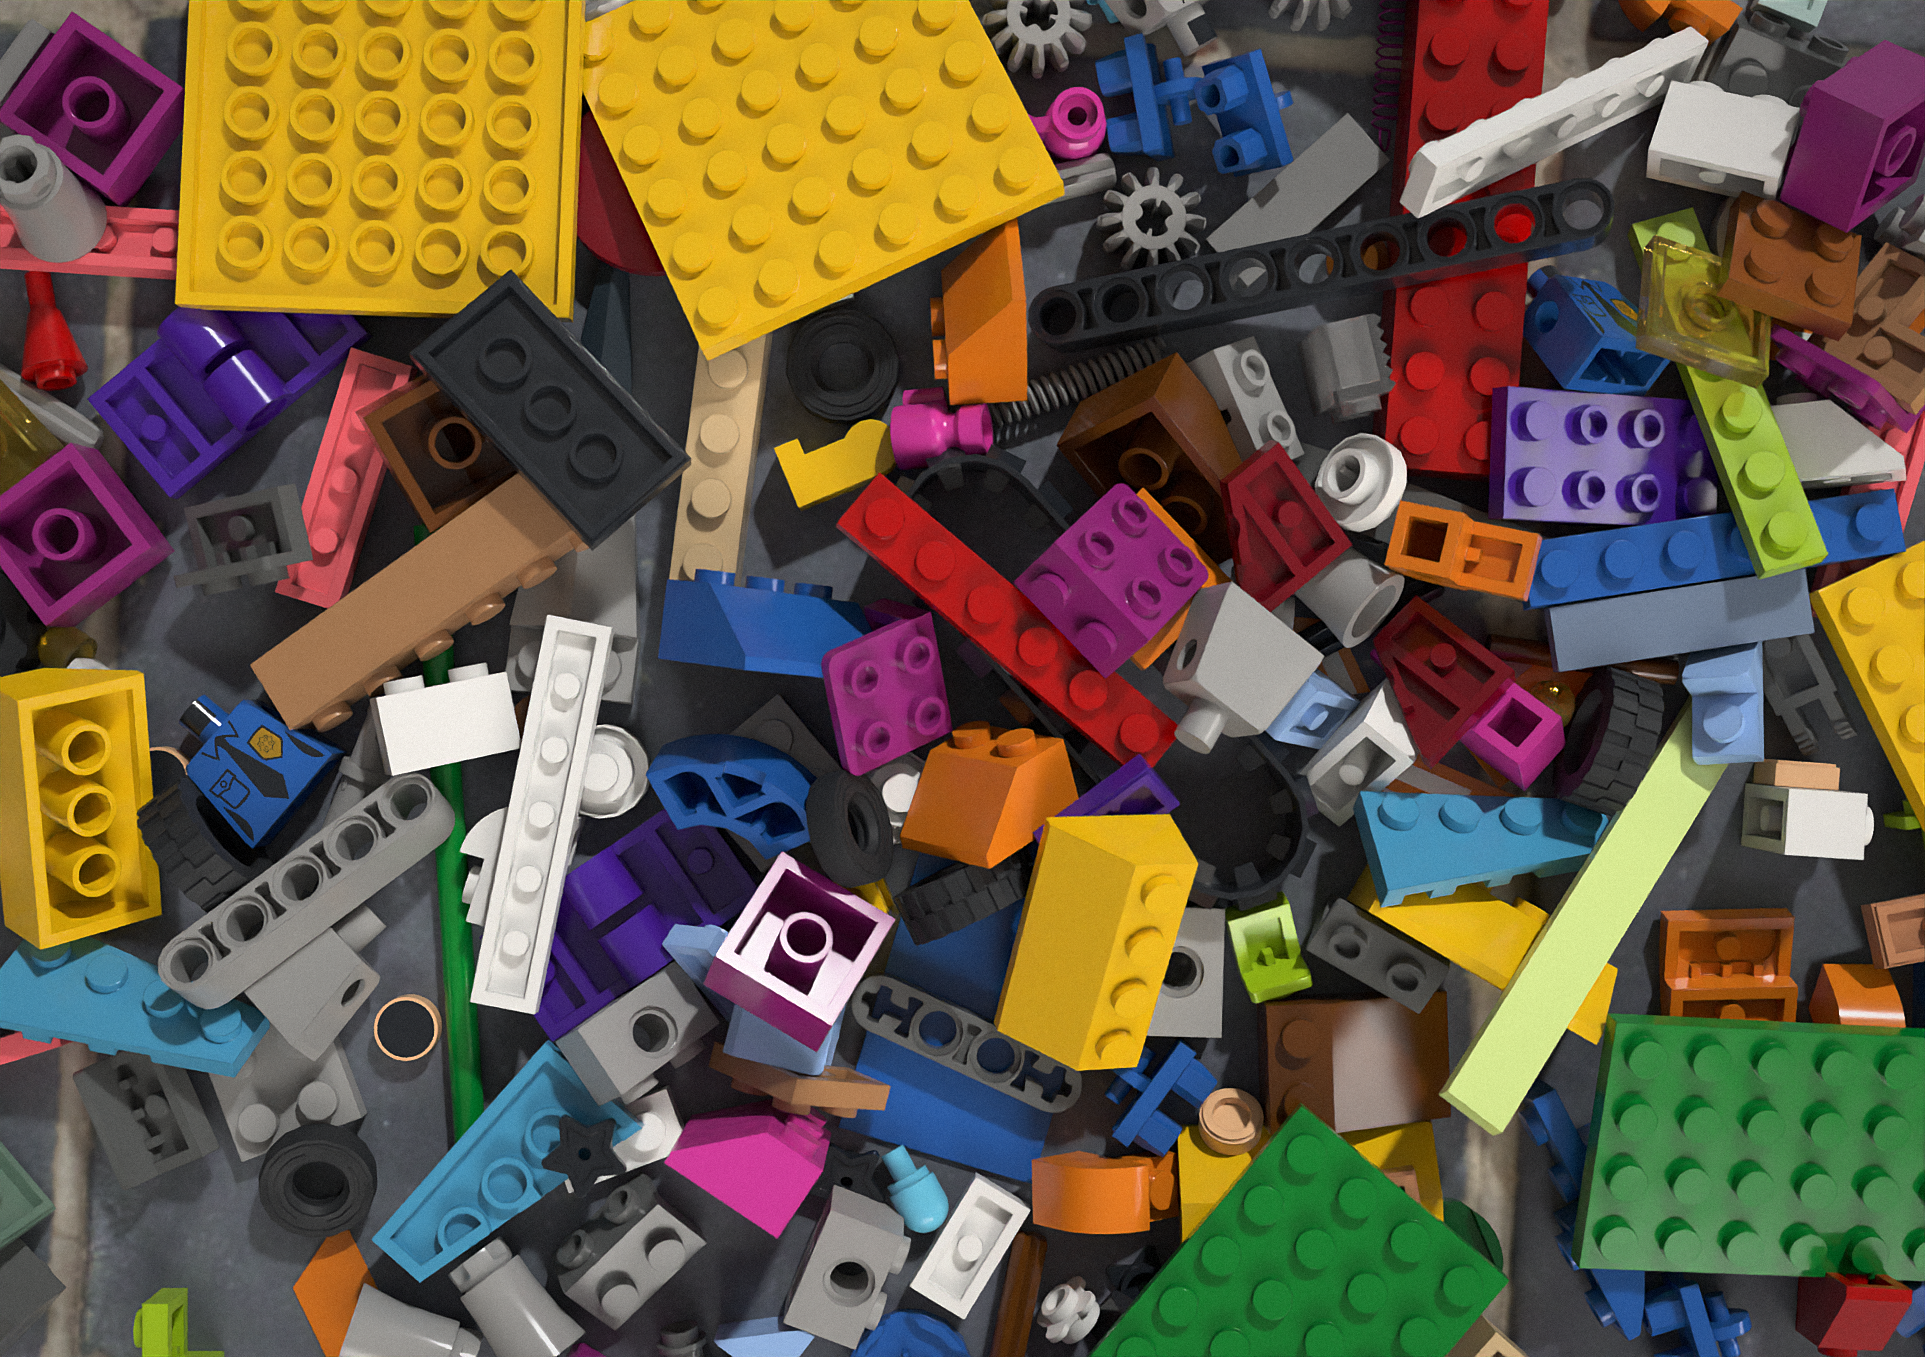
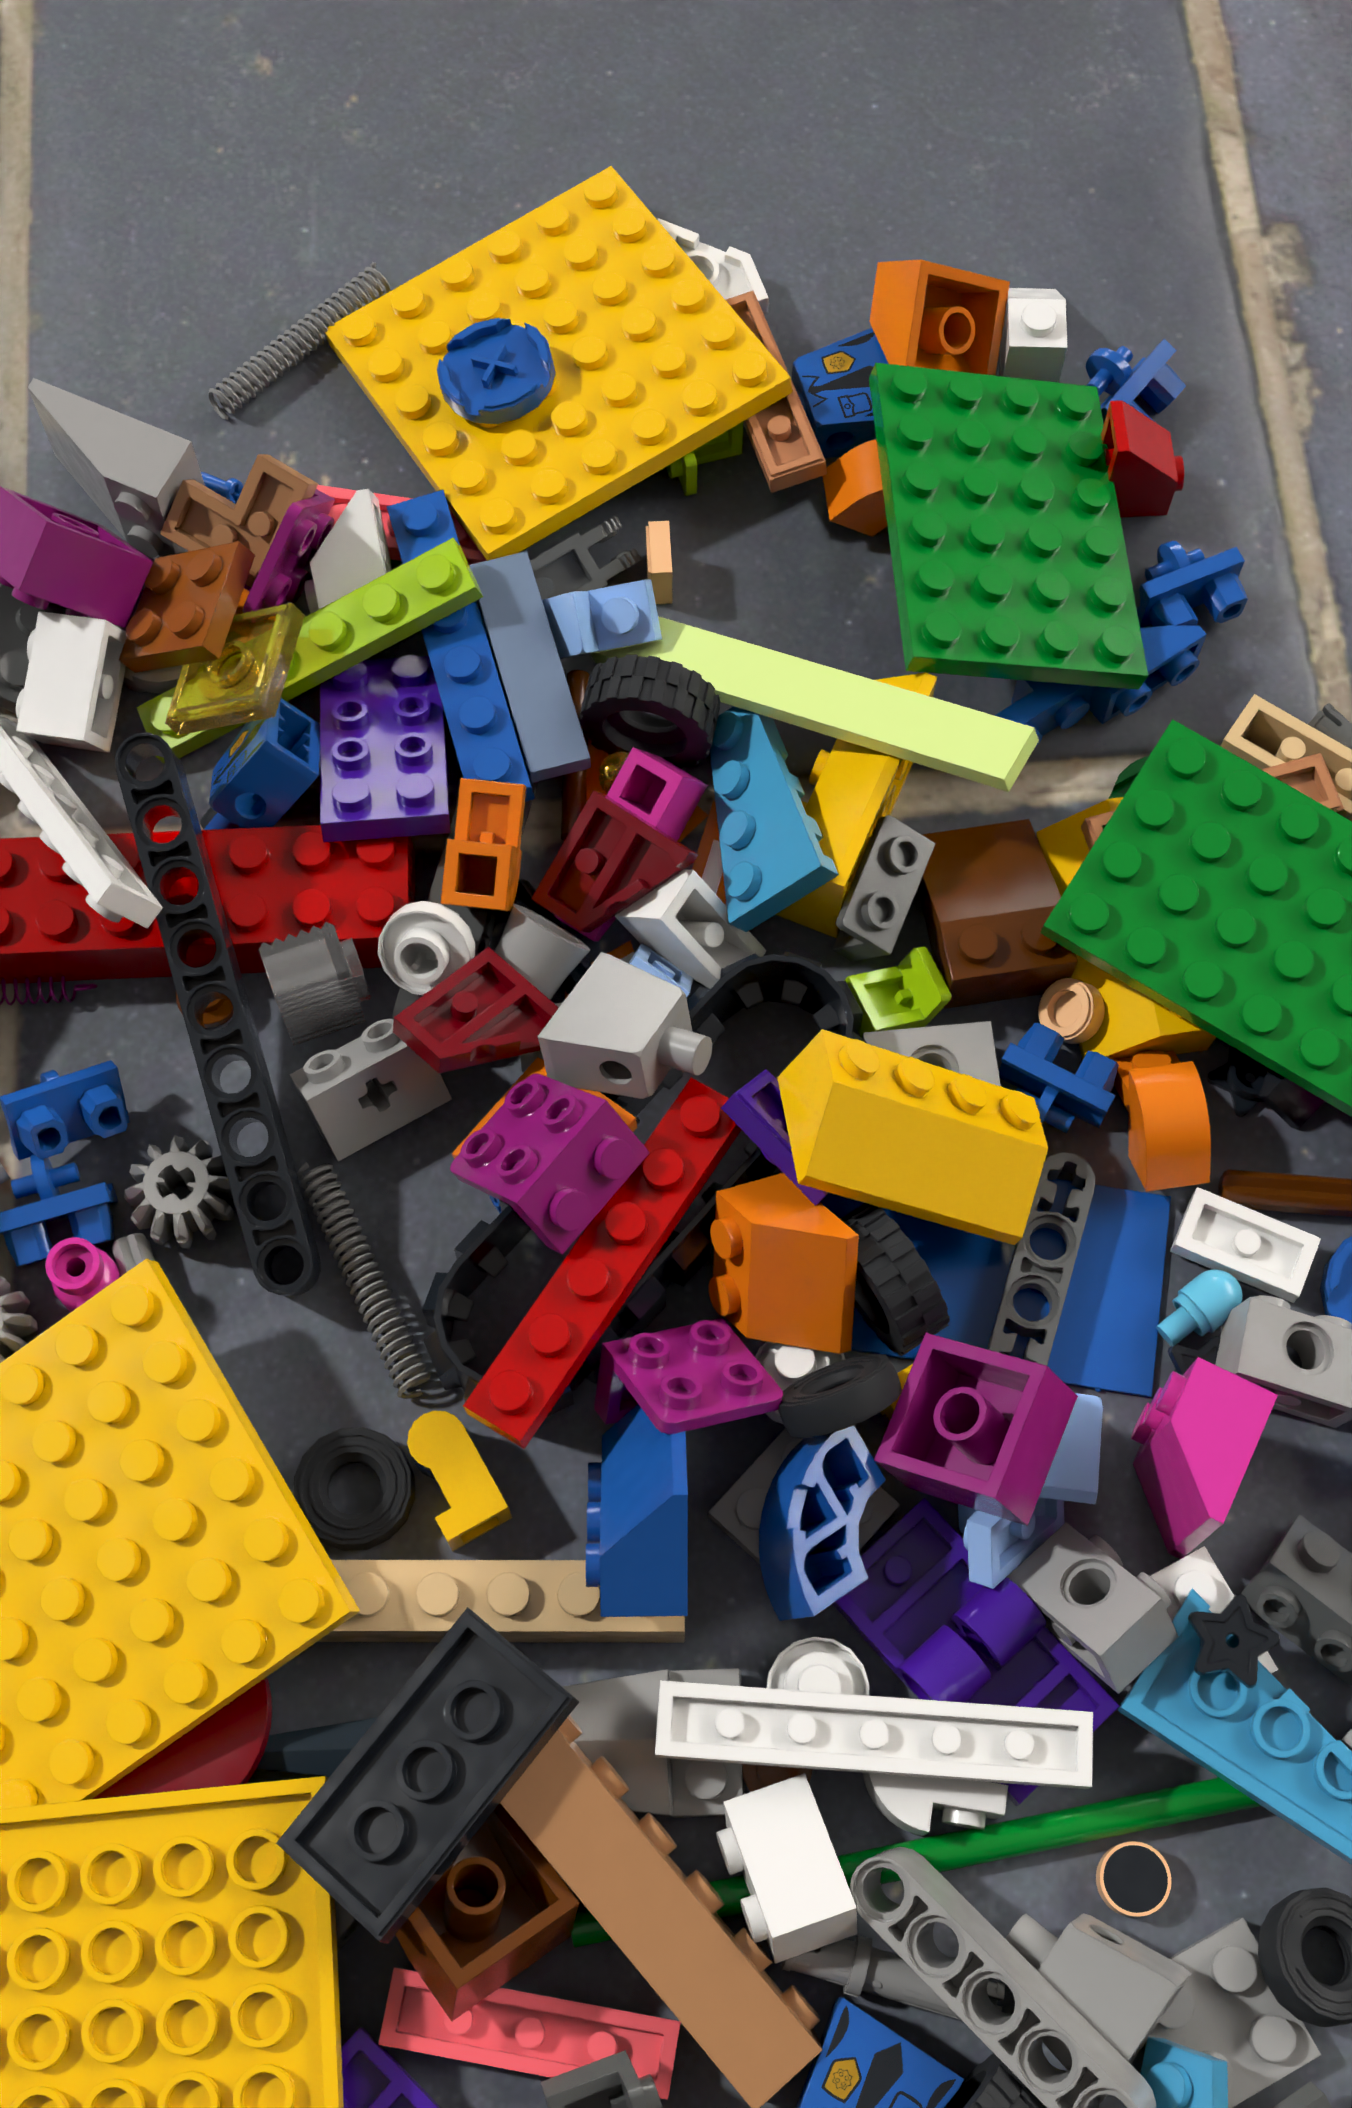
camera: 100 degrees left, 20 degrees down
medium nougat plate [708,1042,891,1118] -> none
dark pink piece [890,386,993,470] -> none
orange slope [930,217,1028,405] -> none
white plate [1037,1276,1100,1344] -> none
reddish brown slope [1056,352,1242,565] -> none
light grey tile [1204,113,1390,290] -> none
orange slope [1659,908,1799,1022] -> none
white brick [1741,783,1874,860] -> none

